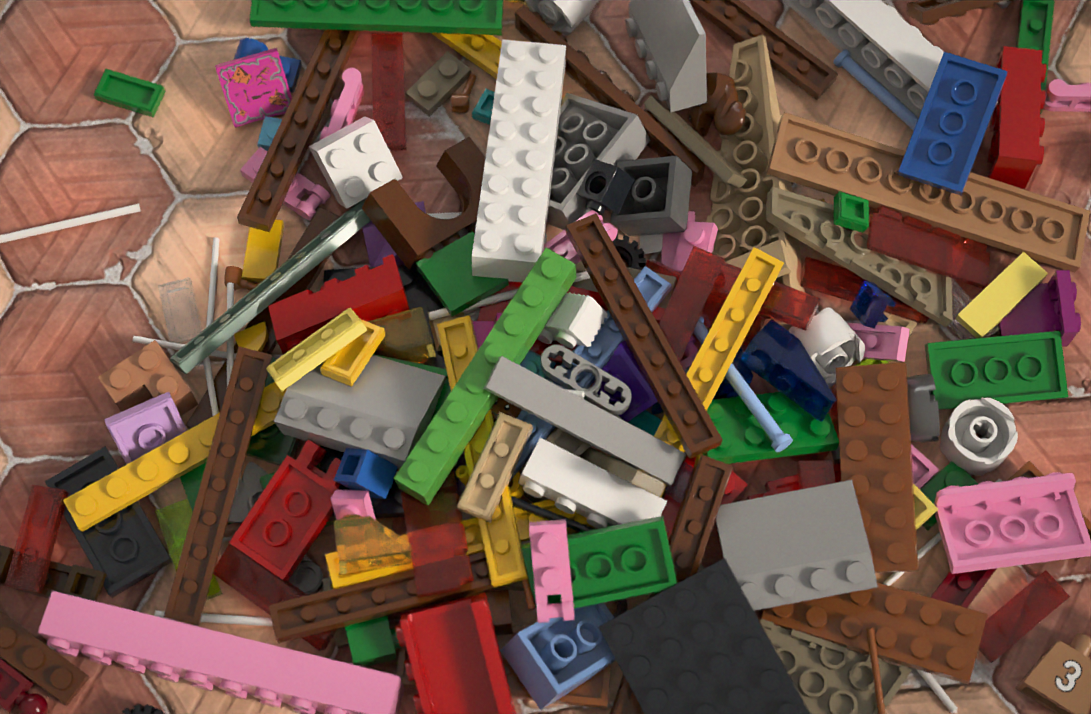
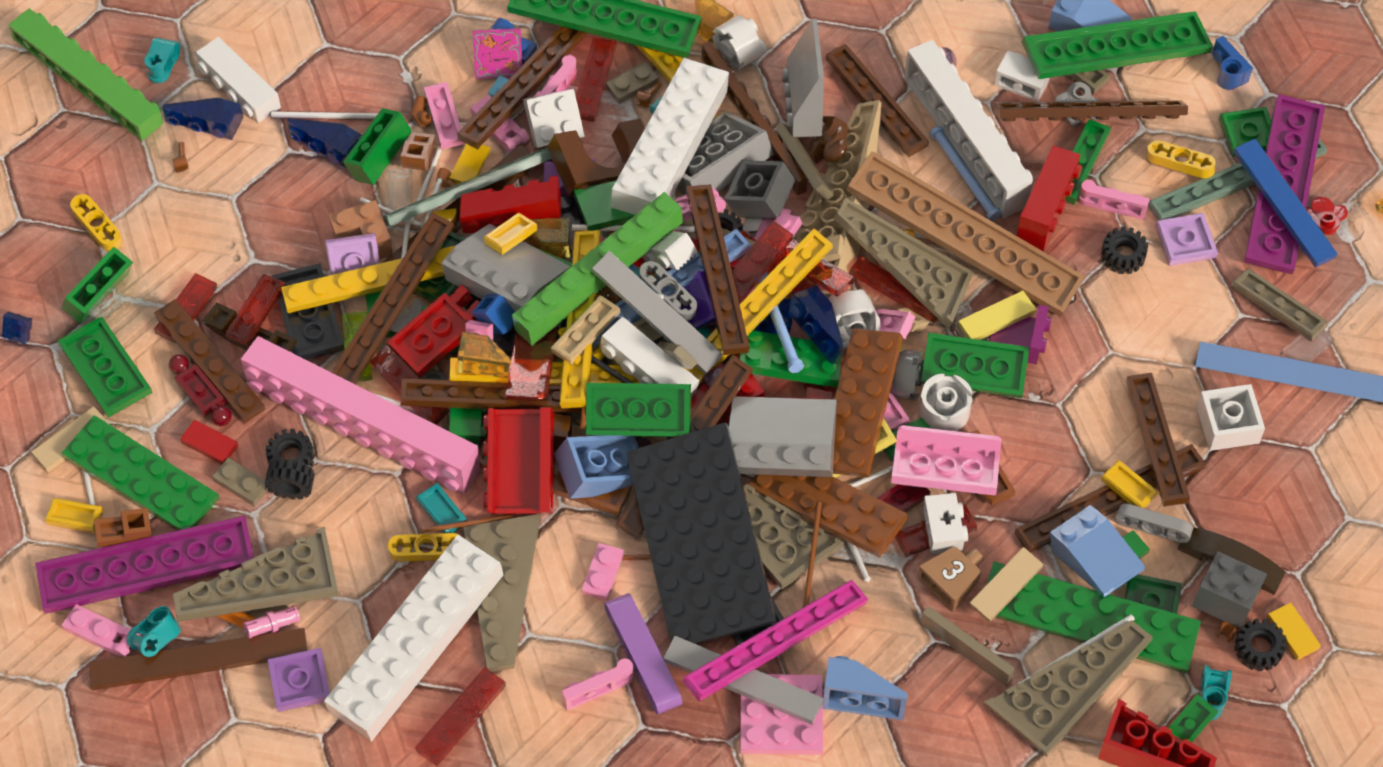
camera: 15 degrees right, 10 degrees down
green tile [93,68,166,118] -> none
light yellow tile [266,308,367,391] -> none
bright pink plate [529,519,575,623] -> none
black brick [577,159,635,215] -> none
green tile [833,191,869,233] -> none
clear blue tile [850,281,896,328] -> none
clear red windscreen [867,205,990,289] -> none
blue plate [898,52,1008,196] -> none
none -> clear blue slope [287,118,362,168]
none -> green brick [343,108,412,185]
none -> dark orange brick [400,132,435,171]
none -> dark orange arm [410,96,433,128]
none -> bright pink plate [424,82,465,150]
none -> white brick [923,493,968,555]

